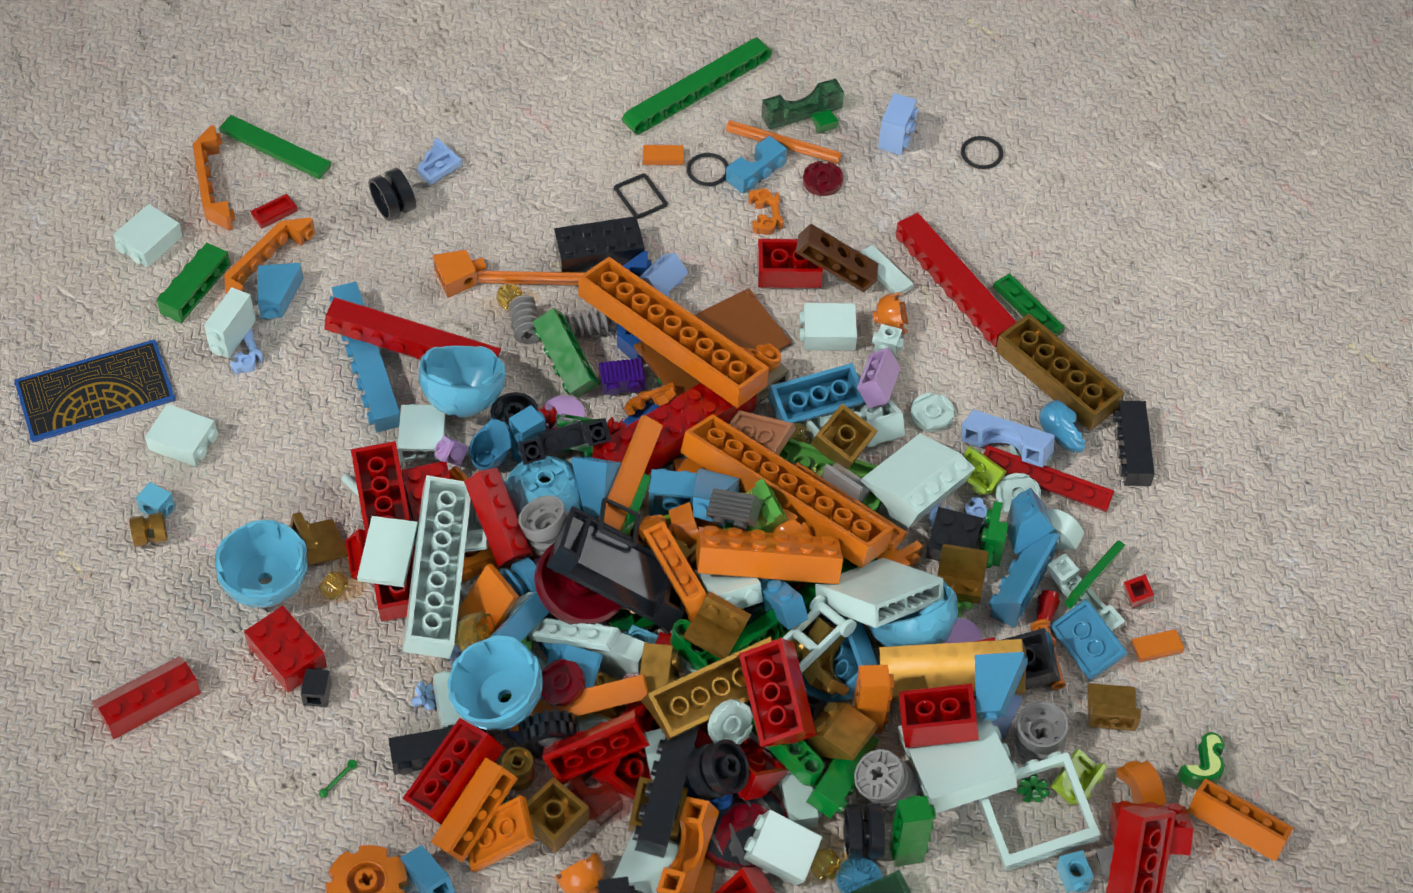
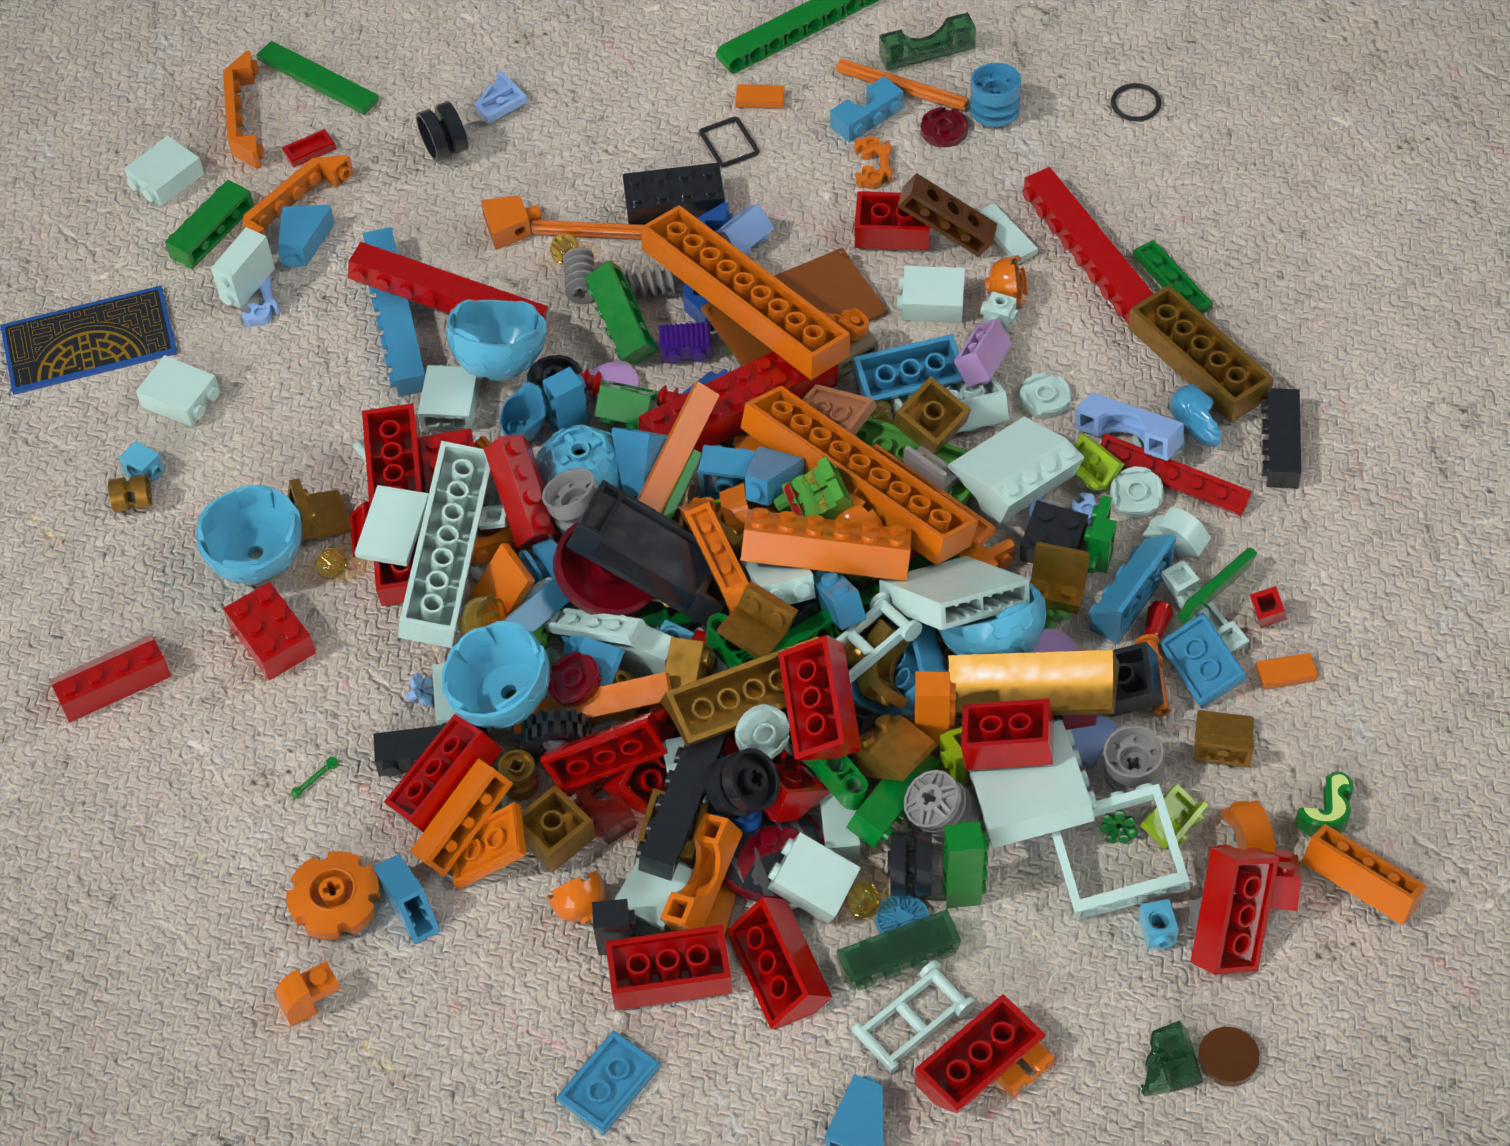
camera: 10 degrees right, 0 degrees up
black brick [301,668,332,708] -> none
lavender bracket [434,435,469,467] -> none
black slope [518,418,611,465] -> none
black piece [598,498,640,548] -> none
orange helmet [623,382,677,416] -> none
black tyre [687,153,729,186] -> none
dark grey brick [706,488,763,530] -> none
green slope [811,110,839,133] -> none
light blue brick [878,93,919,155] -> none
dark azure slope [975,652,1028,721] -> none
dark azure slope [1006,488,1055,554] -> none
none -> lime bracket [940,727,966,787]
none -> dark azure wheel [970,62,1021,127]

